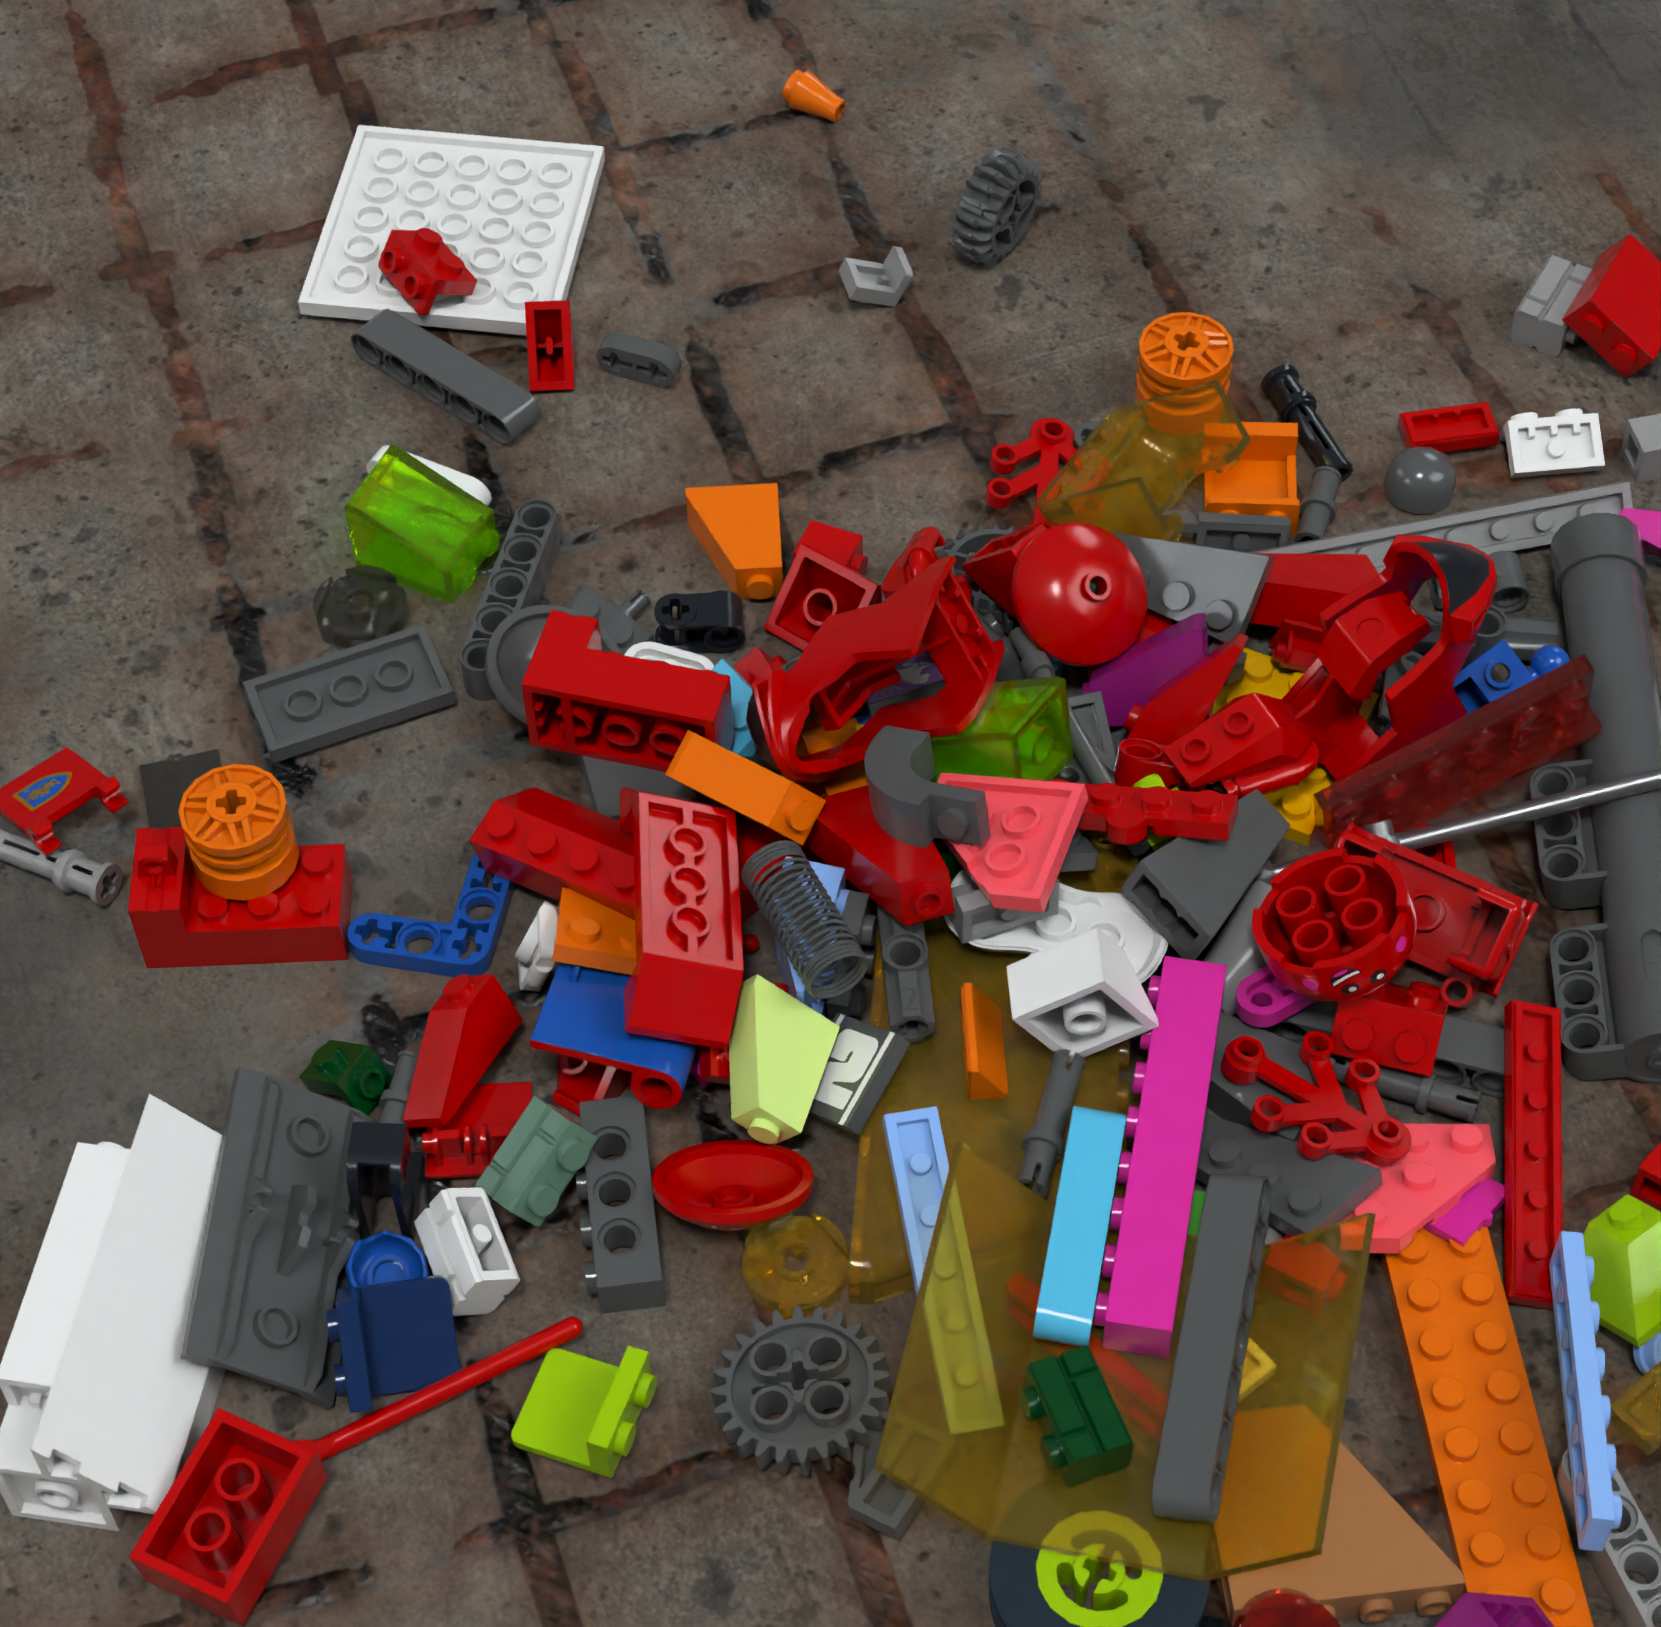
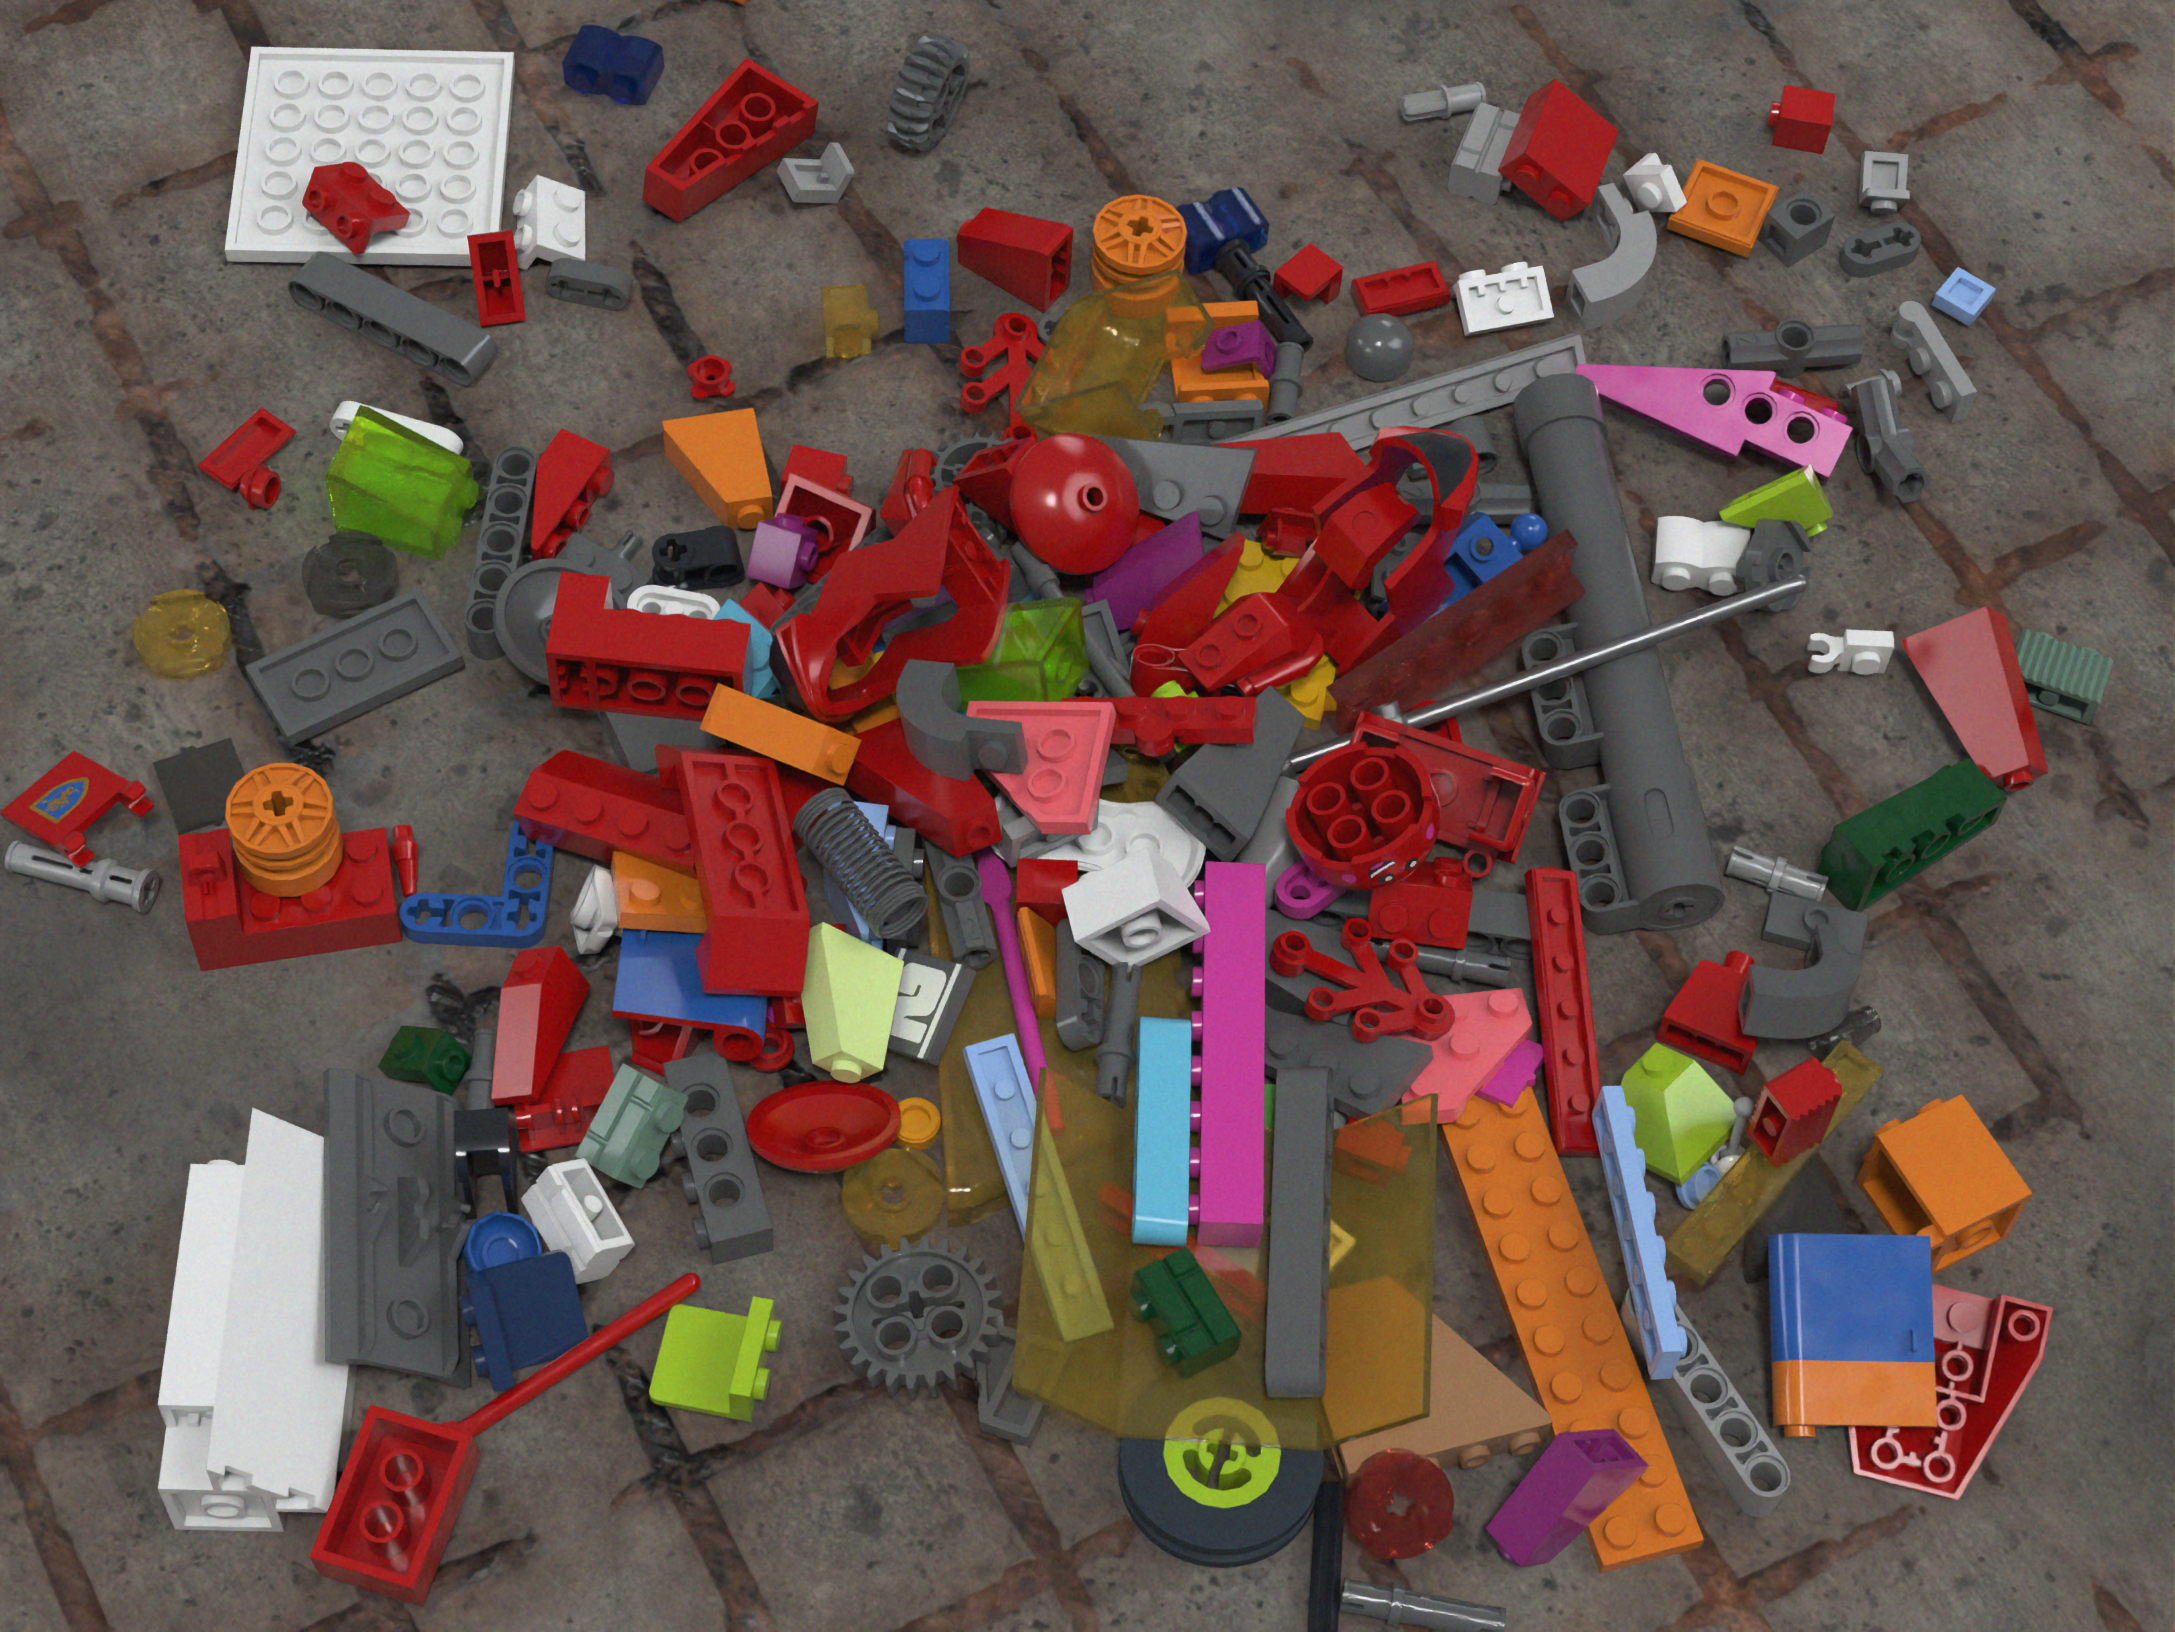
camera: 15 degrees left, 5 degrees up
none -> clear yellow plate [132,589,232,679]
none -> red tile [197,407,296,492]
none -> red plate [240,465,281,510]
none -> red piece [390,825,418,898]
none -> white bracket [513,175,585,270]
none -> red slope [531,428,615,561]
none -> clear blue brick [562,25,665,105]
none -> red wedge [642,57,819,223]
none -> red plate [687,355,735,400]
none -> magenta brick [746,513,819,589]
none -> red plate [747,1022,794,1072]
none -> clear yellow brick [821,284,879,358]
none -> light orange tile [894,1097,941,1151]
none -> blue brick [903,239,950,344]
none -> red slope [956,207,1073,313]
none -> dark pink piece [977,846,1063,1139]
none -> red brick [1015,858,1079,928]
none -> dark grey beam [1056,917,1105,1051]
none -> clear blue brick [1175,187,1270,274]
none -> magenta bracket [1202,320,1276,380]
none -> red panel [1273,243,1344,305]
none -> light grey axle [1399,82,1486,121]

